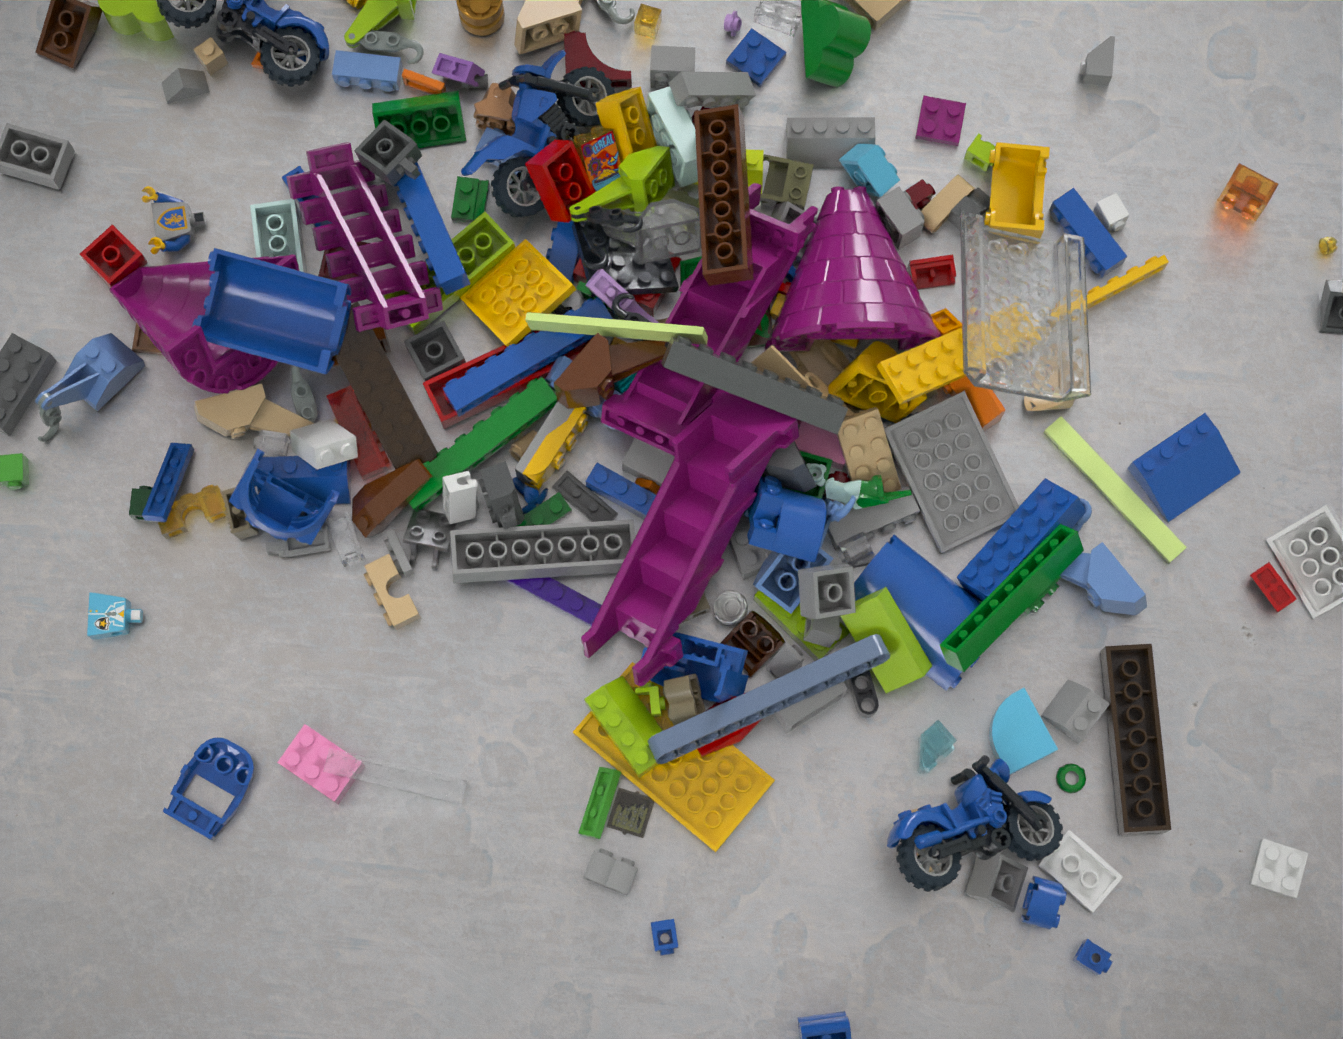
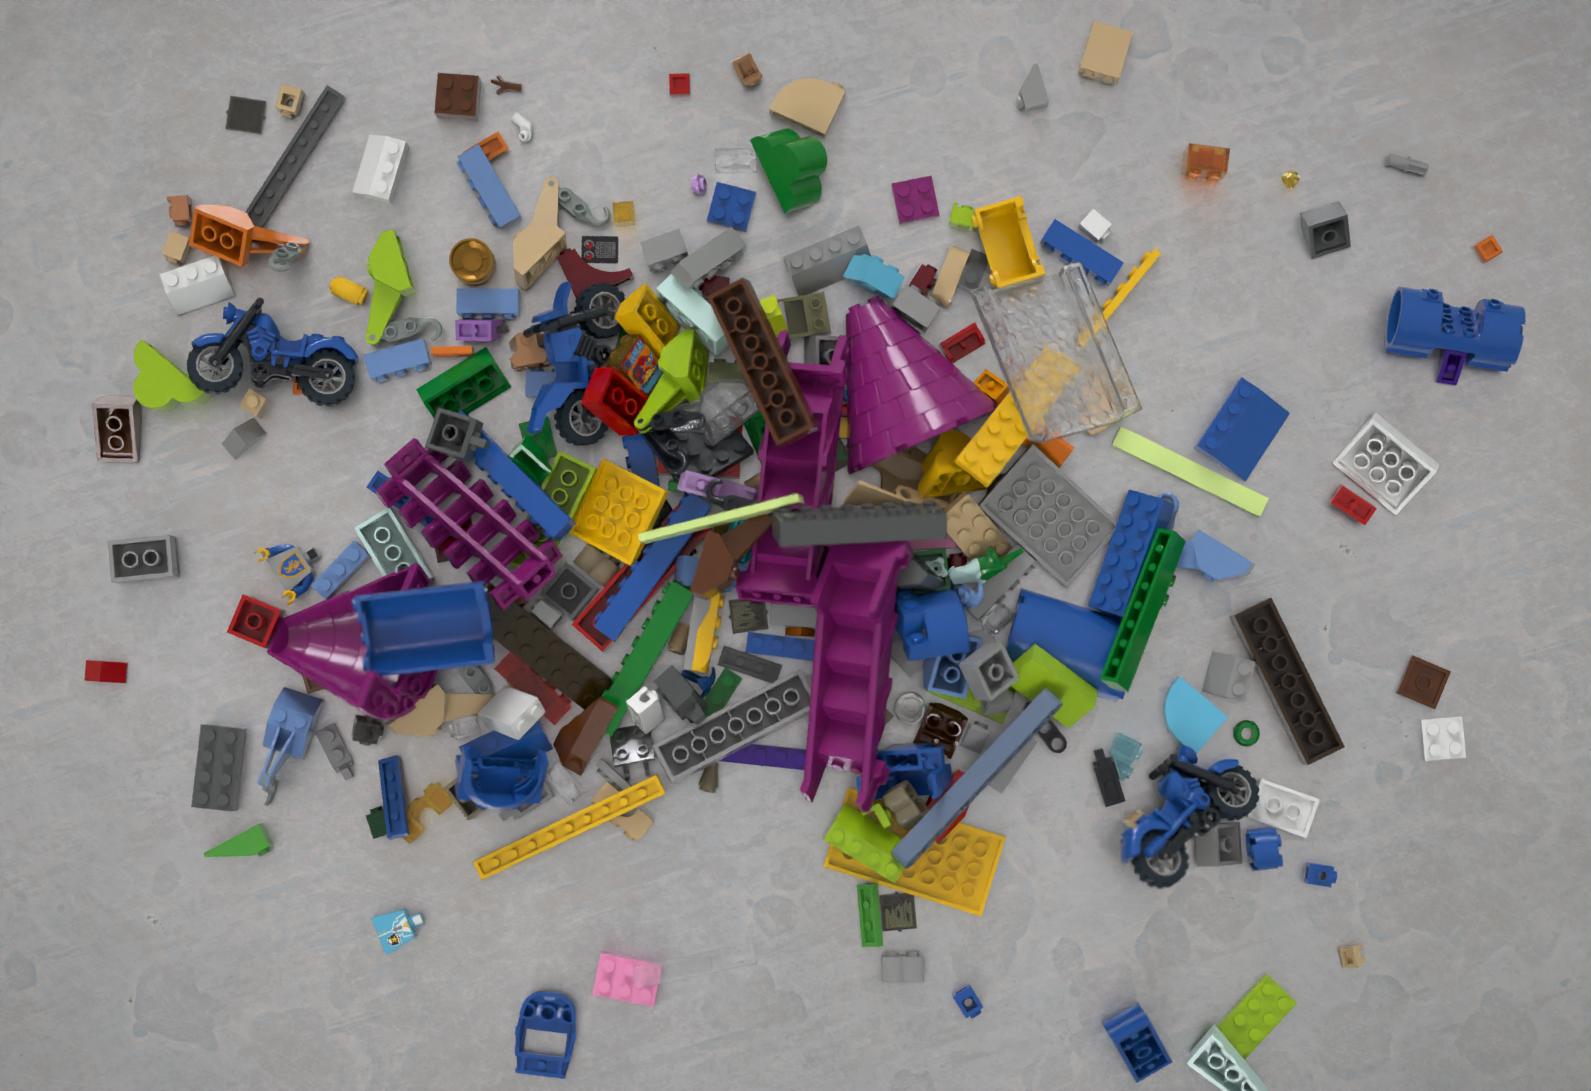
camera: 20 degrees left, 10 degrees up
none -> medium blue brick [311,541,371,600]
none -> light grey hinge [315,723,354,780]
none -> clear smoke brick [351,714,384,746]
none -> medium blue brick [456,288,520,320]
none -> yellow plate [473,774,667,880]
none -> green slope [508,435,552,484]
none -> light grey brick [530,598,565,630]
none -> dark tan brick [573,543,621,587]
none -> black sticker [581,236,618,263]
none -> dark tan cone [698,763,719,793]
none -> piece [728,599,769,634]
none -> tan brick [1078,21,1133,84]
none -> black hinge [1092,748,1126,807]
none -> reddish brown tile [1396,655,1451,709]

